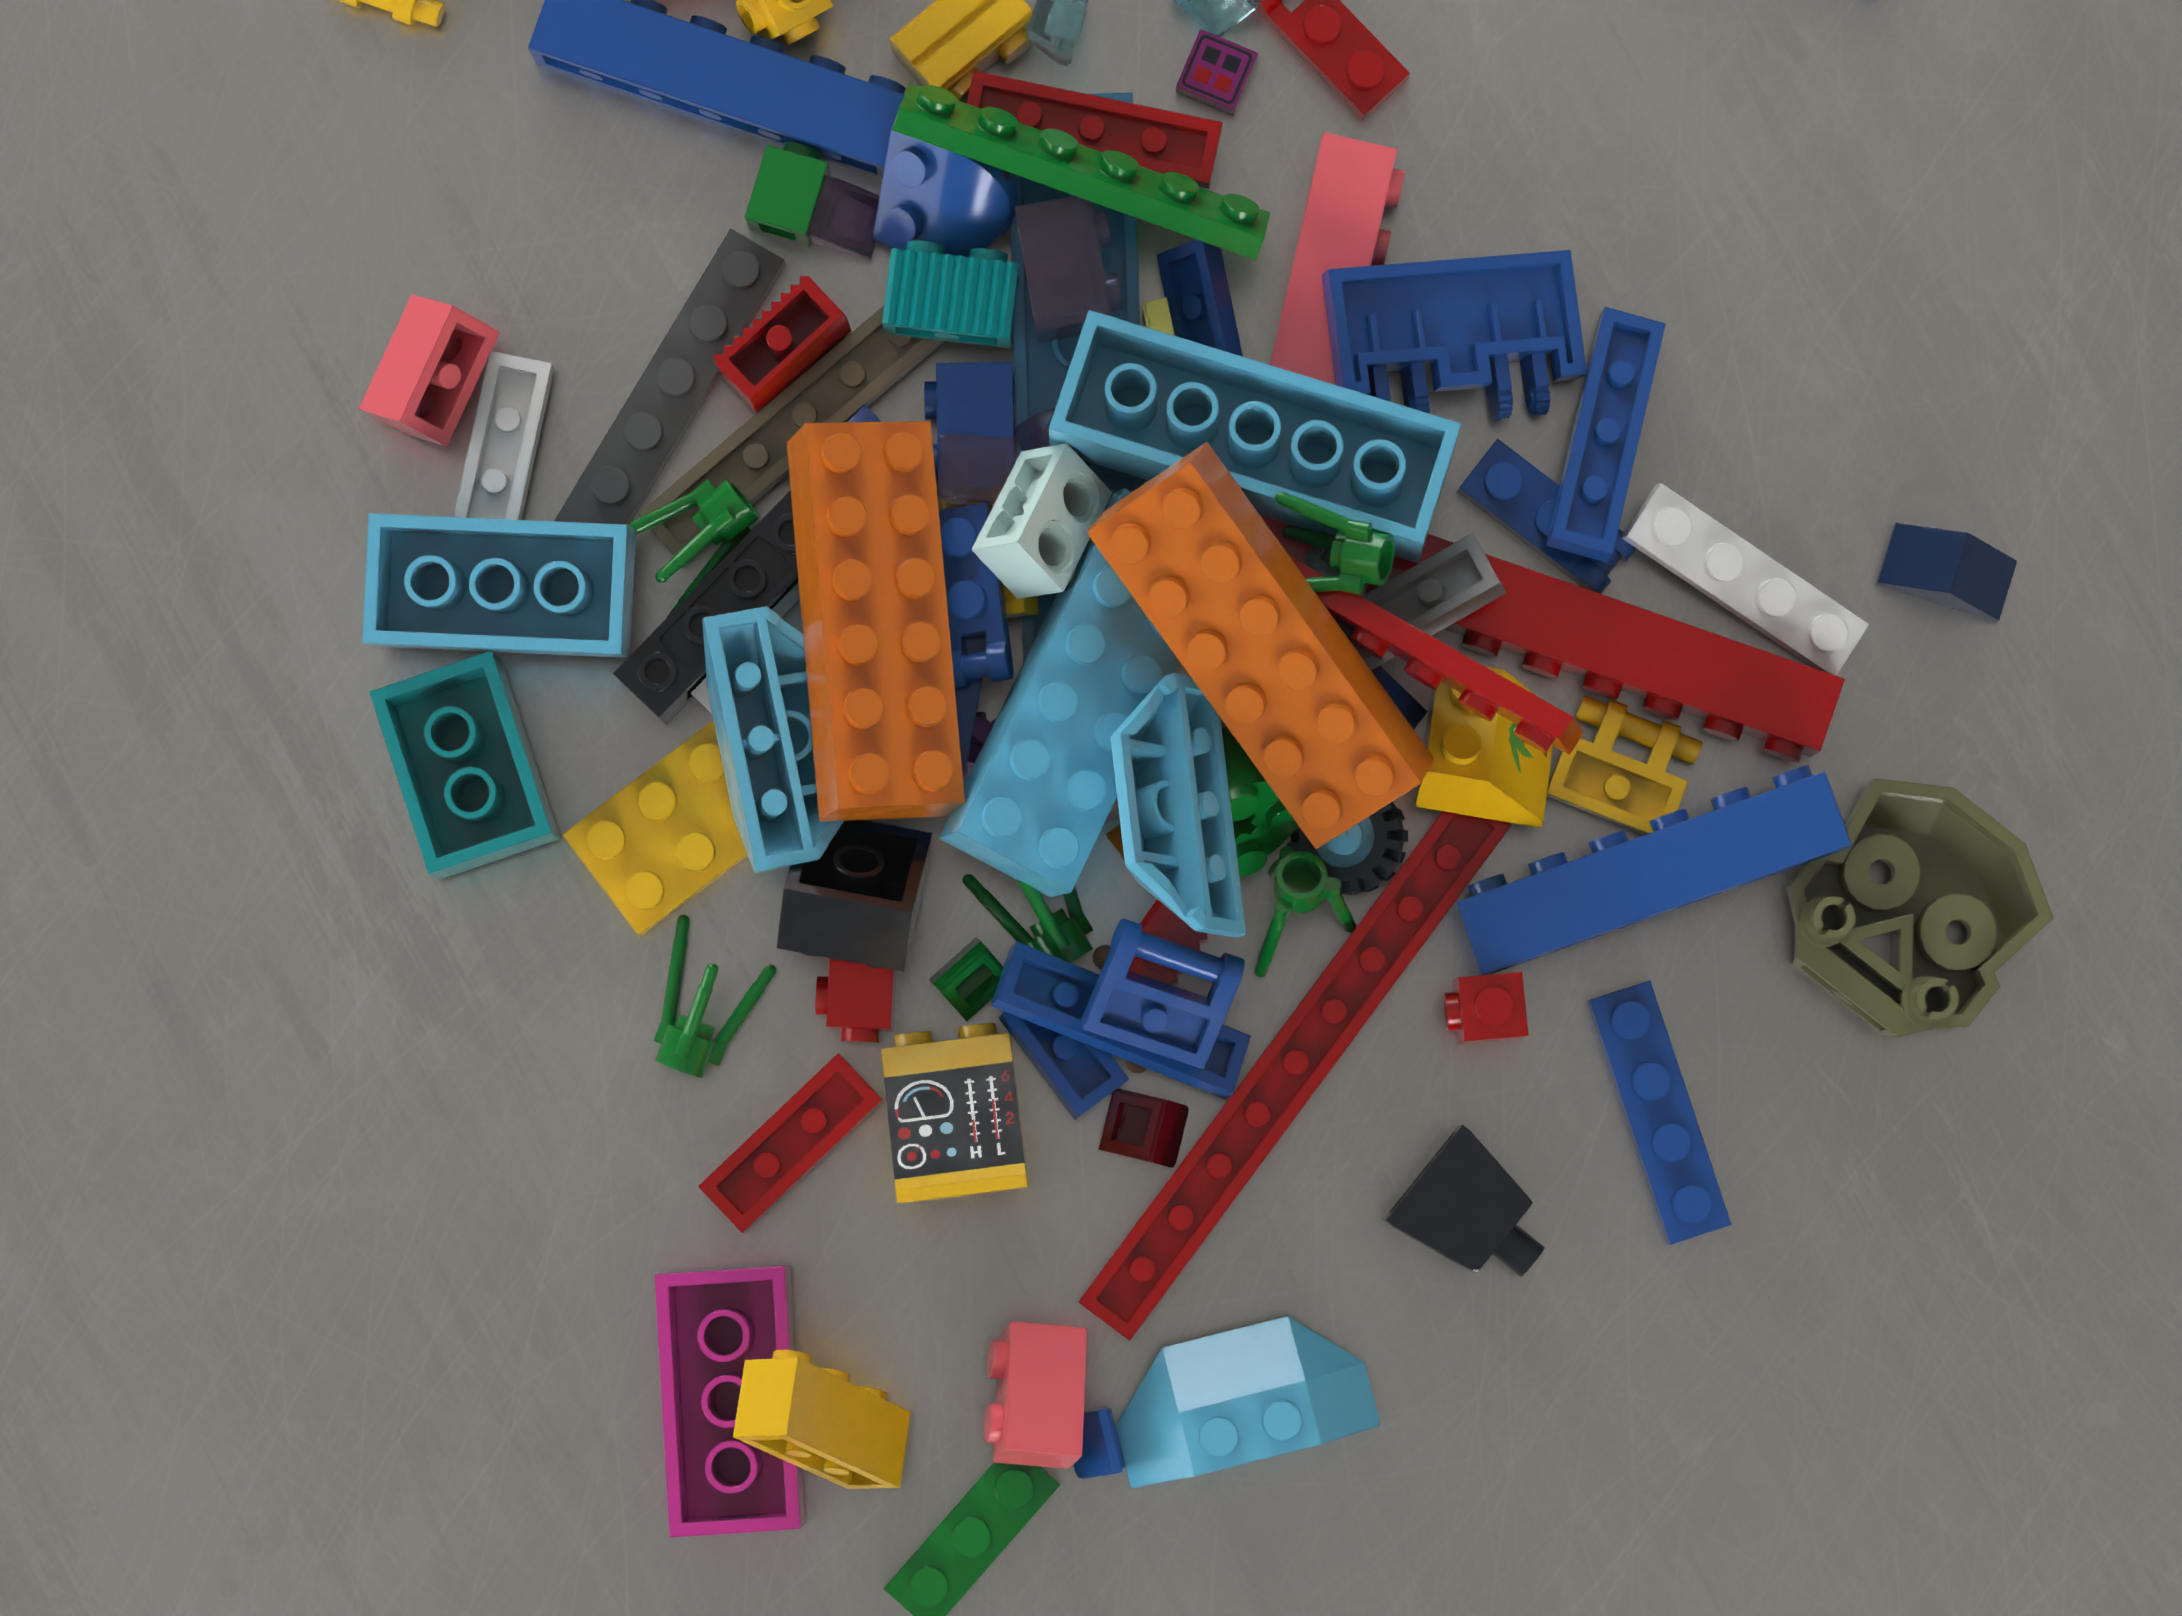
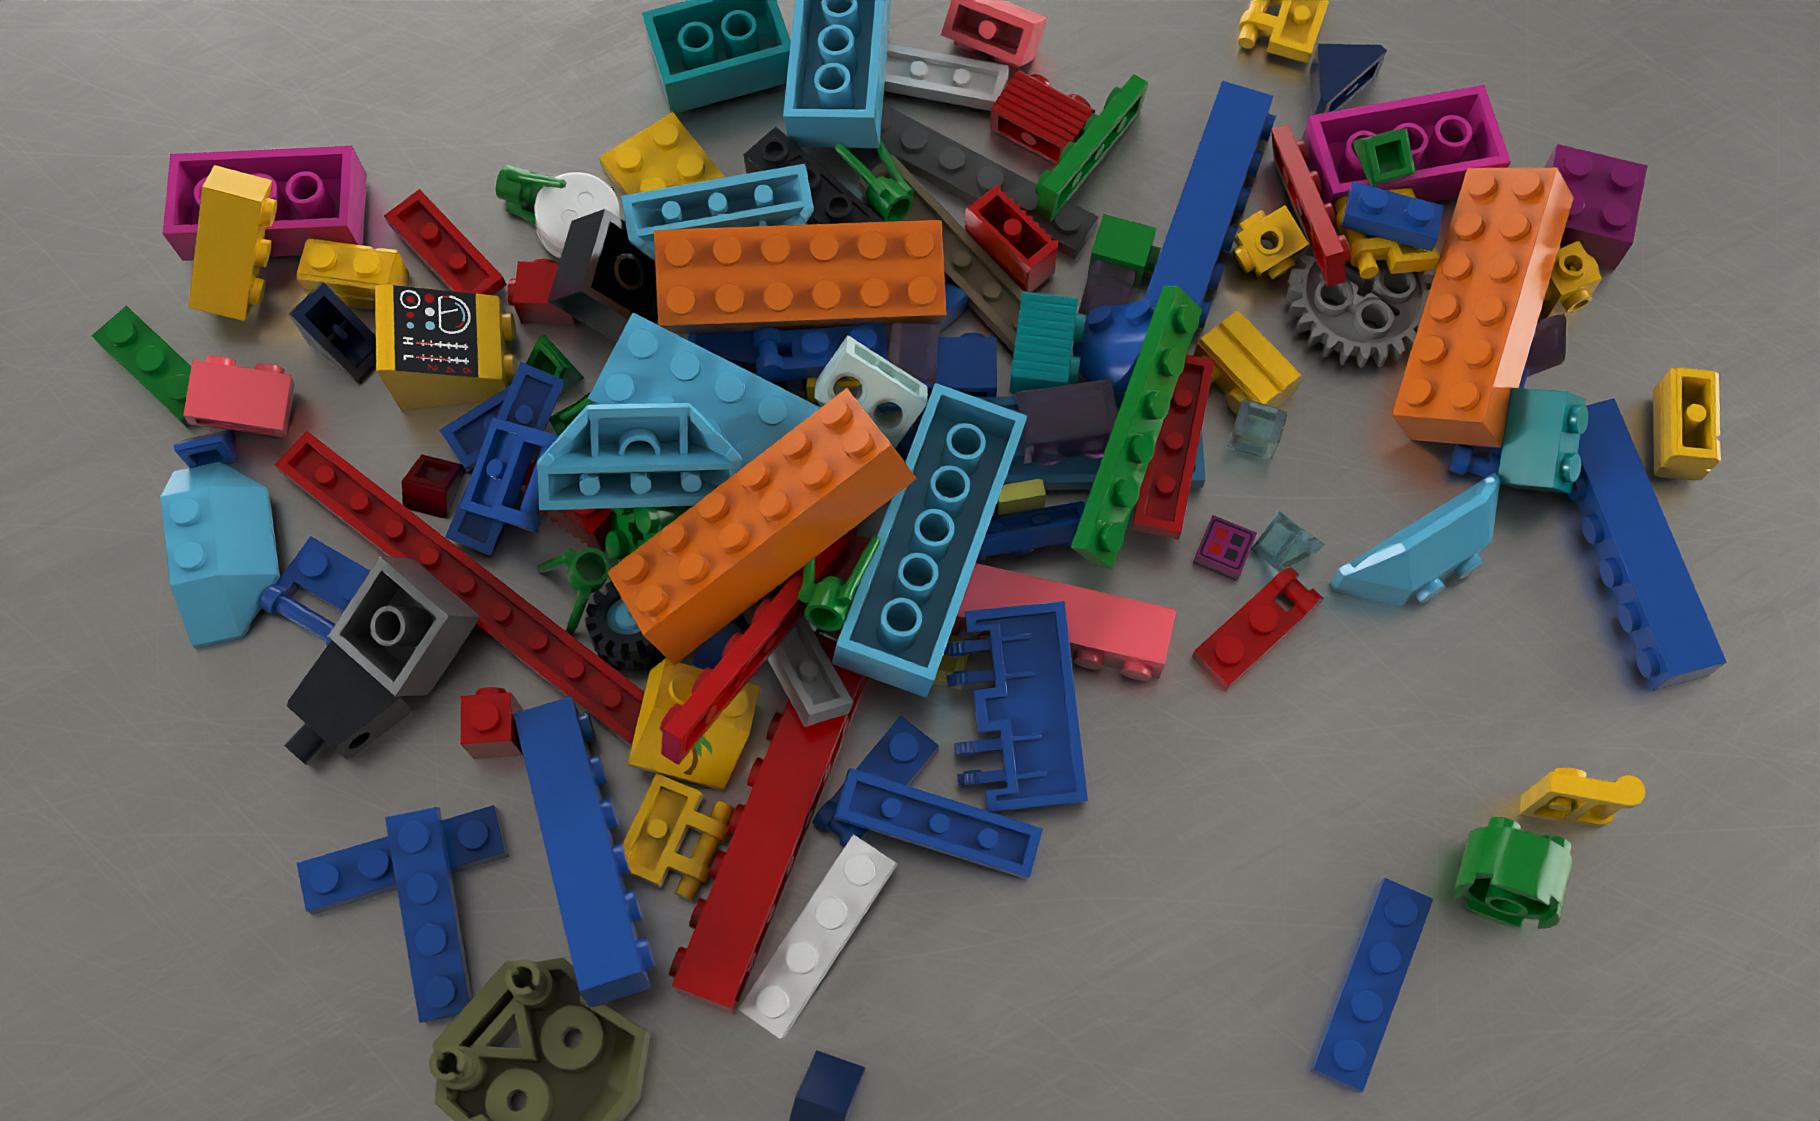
camera: 90 degrees right, 15 degrees down
none -> blue plate [259,536,370,647]
none -> dark blue slope [288,282,376,381]
none -> yellow brick [296,238,410,310]
none -> dark grey brick [328,556,481,696]
none -> blue plate [385,807,473,1023]
none -> white head [535,172,620,258]
none -> red brick [990,70,1095,165]
none -> green plate [1035,74,1149,223]

